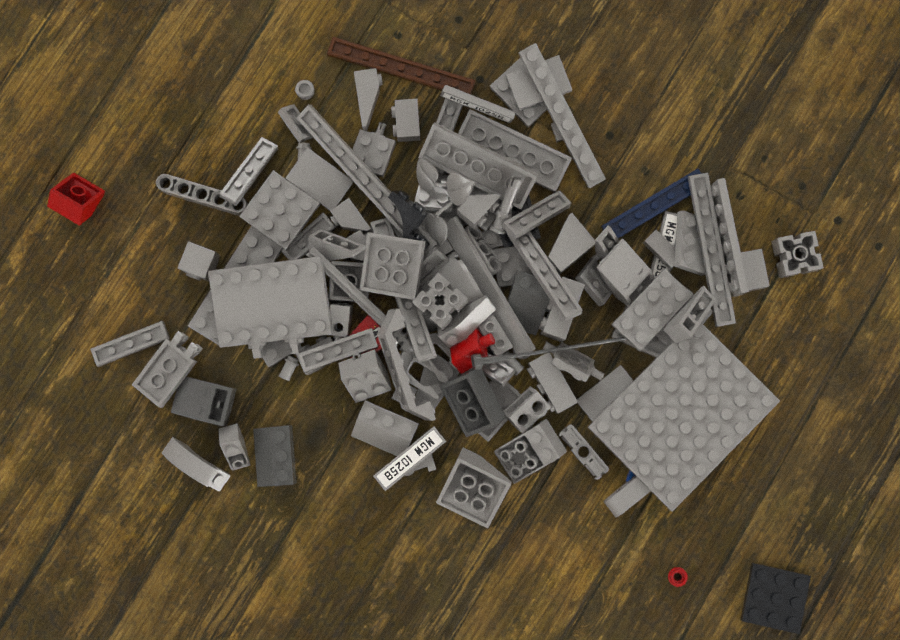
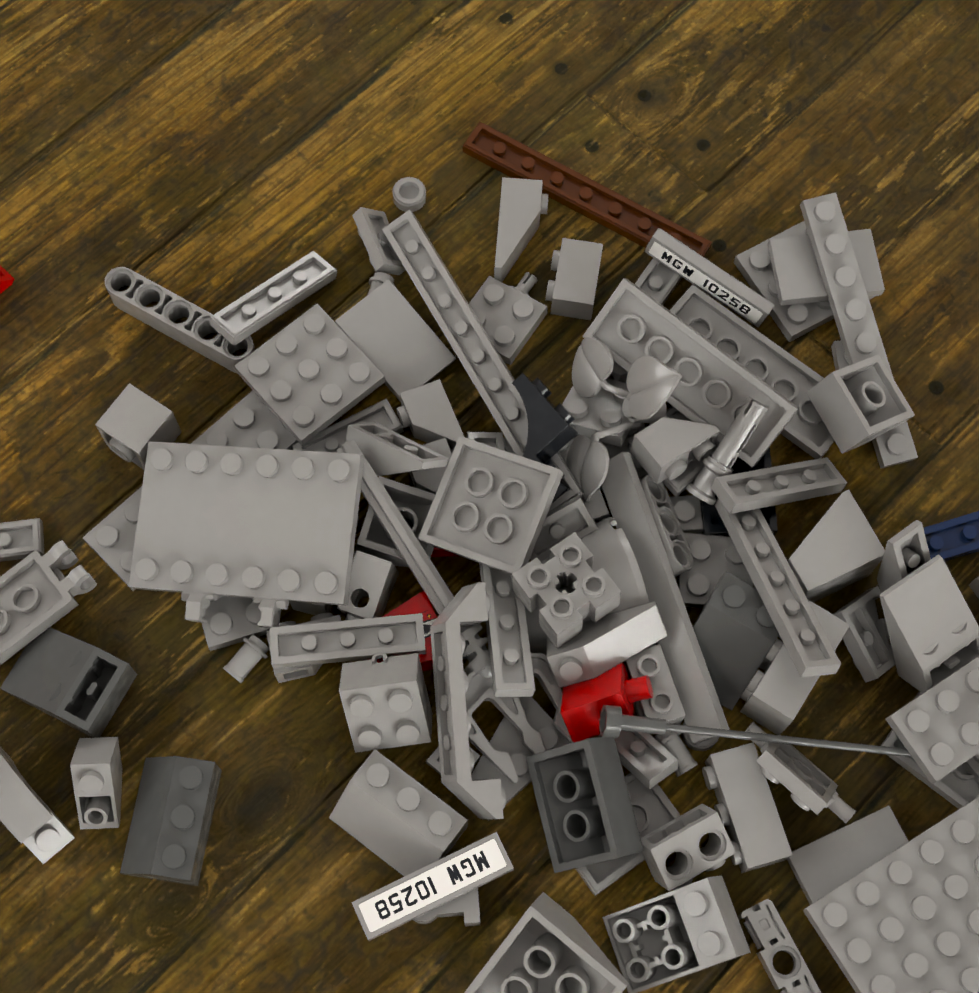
camera: 15 degrees right, 15 degrees down
none -> light grey slope [806,354,915,454]

